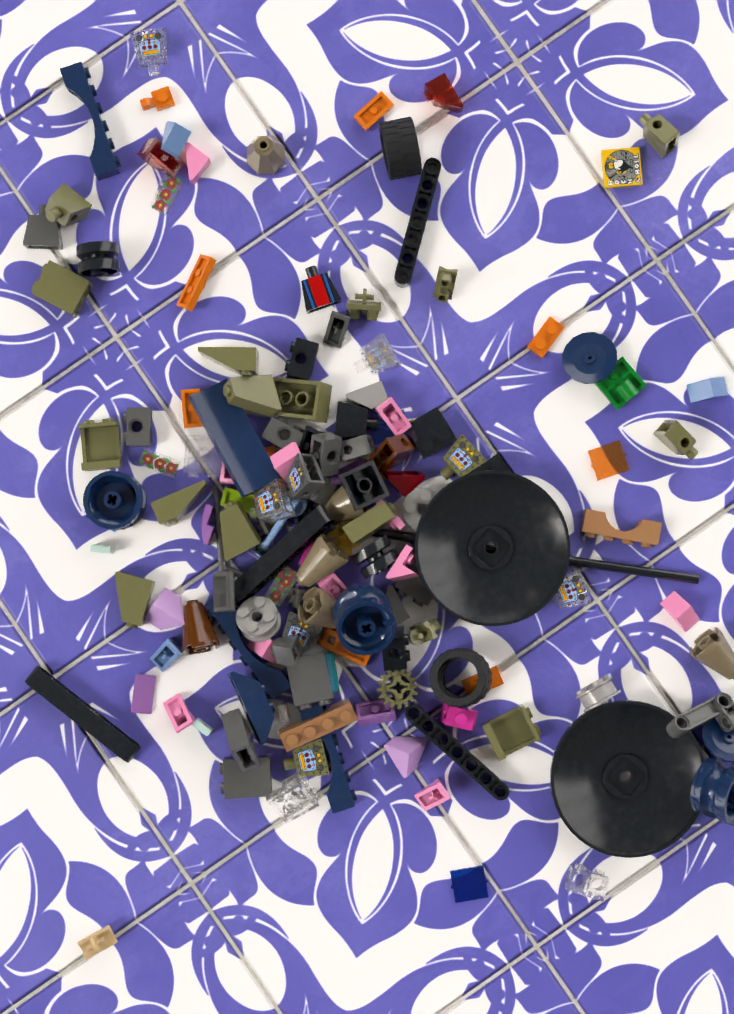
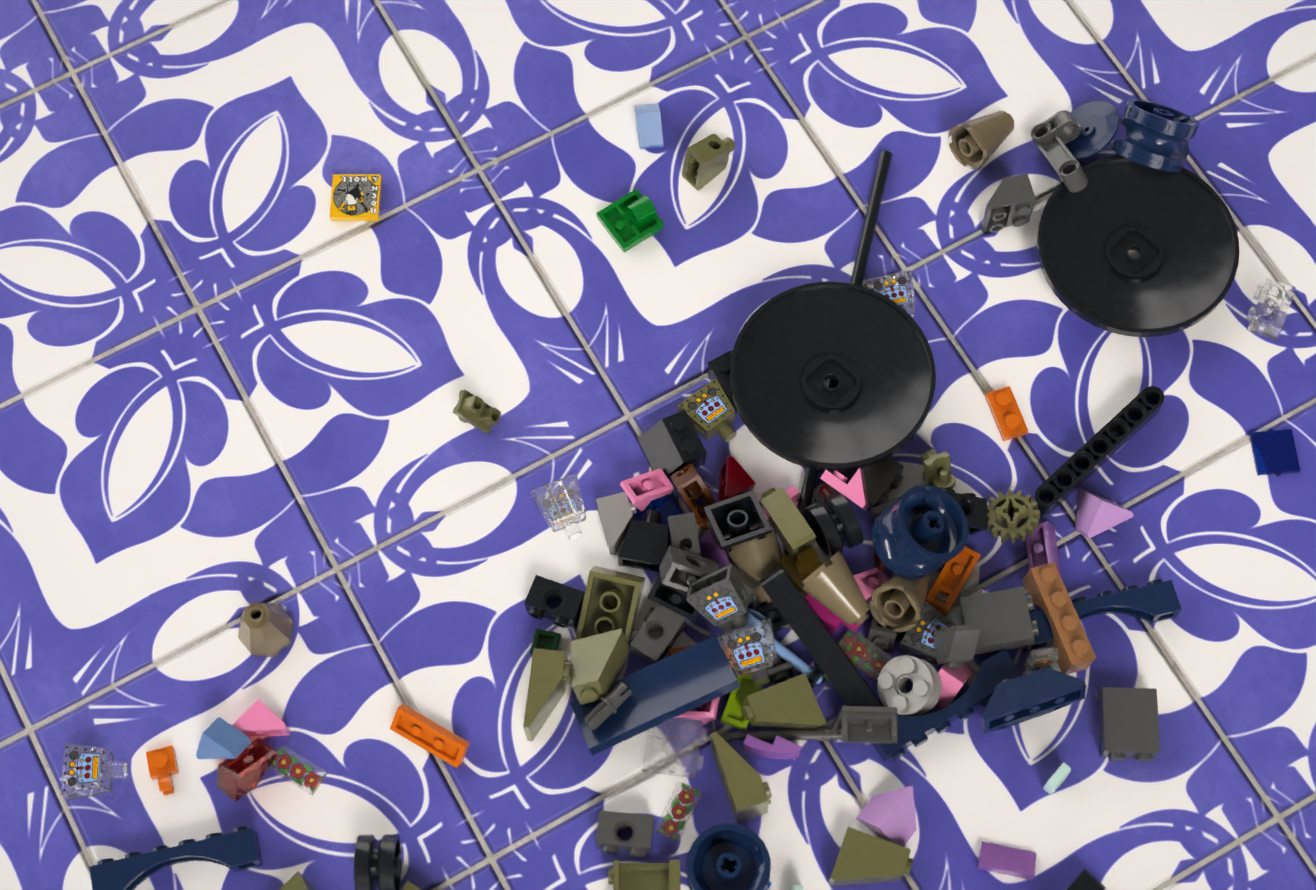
camera: 80 degrees left, 20 degrees down
medium blue slope [150,638,182,672] -> none
bright pink slope [163,693,195,733] -> none
orange plate [181,388,204,429] -> none
reddish brown cone [182,600,221,655] -> none
dark grey brick [221,708,260,772] -> none
clear plate [266,772,319,824] -> none
bright pink slope [270,442,300,484] -> none
torso [283,737,330,777] -> none
torso [301,265,341,314] -> none
dark grey slope [323,311,351,349] -> none
olive hips [346,288,381,321] -> none
orange plate [353,91,394,132] -> none
black tyre [379,116,422,180] -> none
black beam [394,157,441,288] -> none
light grey wheel [401,488,437,529] -> none
bright pink slope [414,778,451,811] -> none
clear red slope [423,73,464,113] -> none
black tyre [429,648,492,707] -> none
dark pink torso [439,703,479,731] -> none
olive panel [481,704,542,761] -> none
orange plate [526,316,565,359] -> none
dark blue piece [562,332,617,384] -> none
light grey wheel [575,674,621,712] -> none
medium nougat arch [580,509,662,549] -> none
clear orange piece [587,440,630,481] -> none
olive torso [638,113,680,159] -> none
bright pink slope [659,591,700,632] -> none
none -> dark green tile [530,629,562,656]
none -> dark grey axle [584,682,633,730]
none -> dark grey slope [981,173,1036,232]

